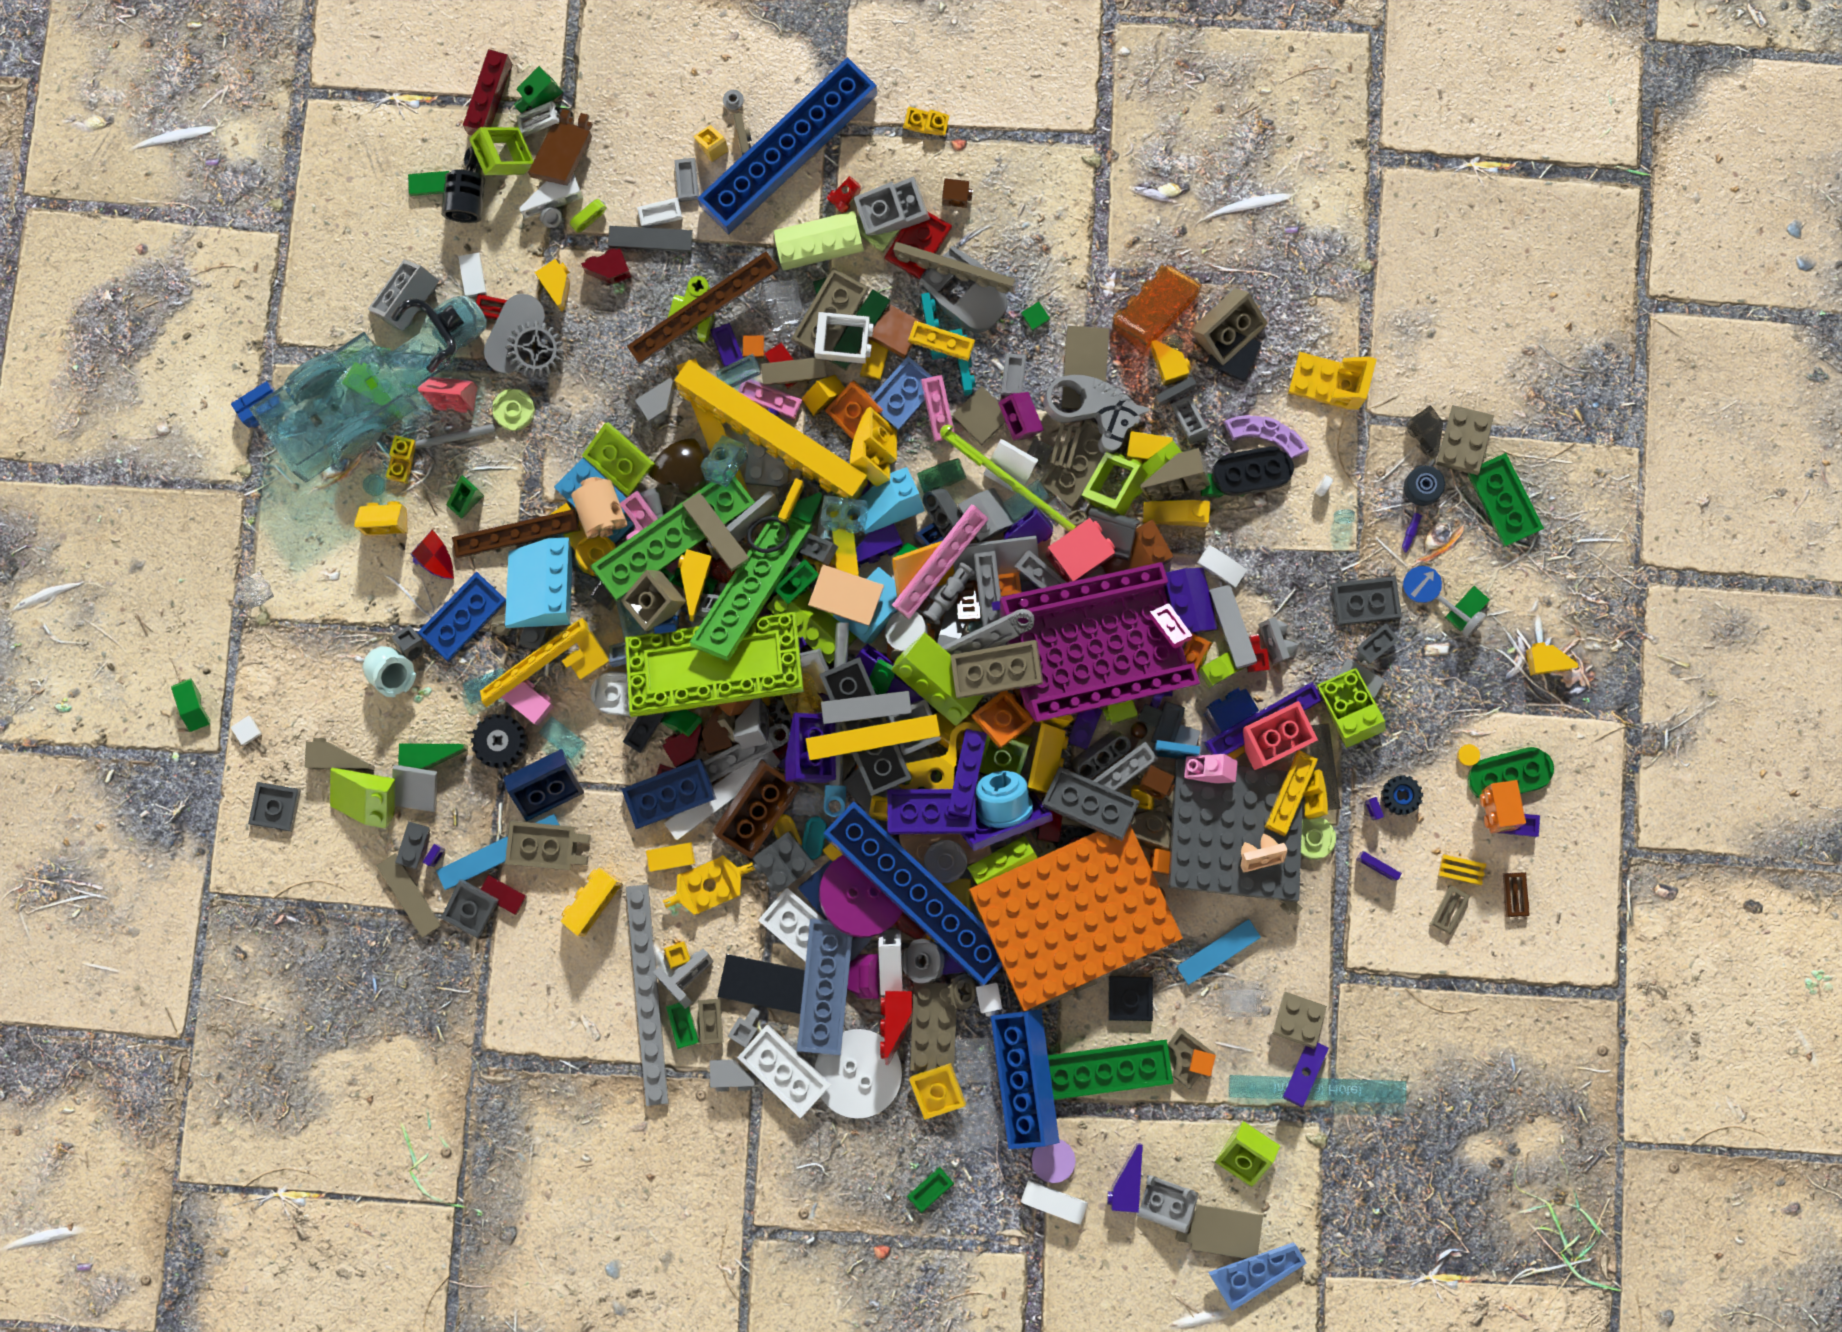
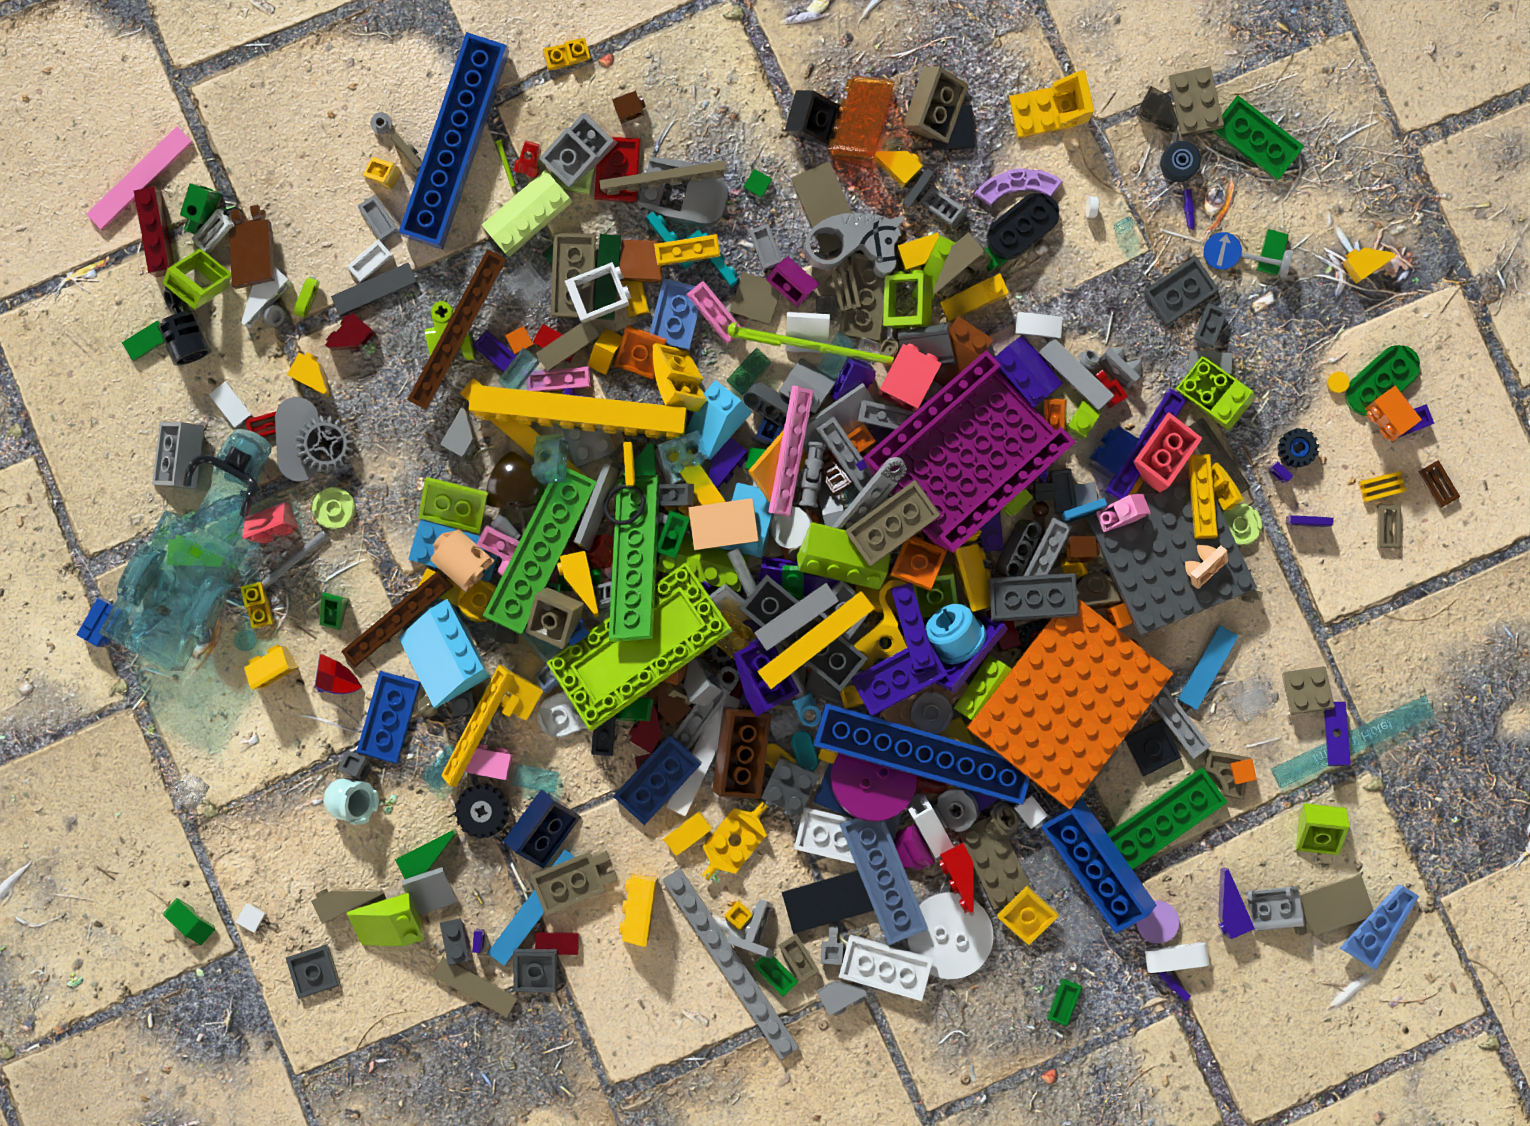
camera: 25 degrees left, 5 degrees up
dark tan tile [682,492,749,572] -> none
plate [1150,603,1192,649] -> none
none -> bright pink tile [86,127,193,230]
none -> lime piece [495,140,516,188]
none -> black slope [784,90,842,146]
none -> light grey plate [1078,350,1099,370]
none -> light grey plate [1151,685,1210,759]
none -> dark purple piece [1157,971,1191,1002]

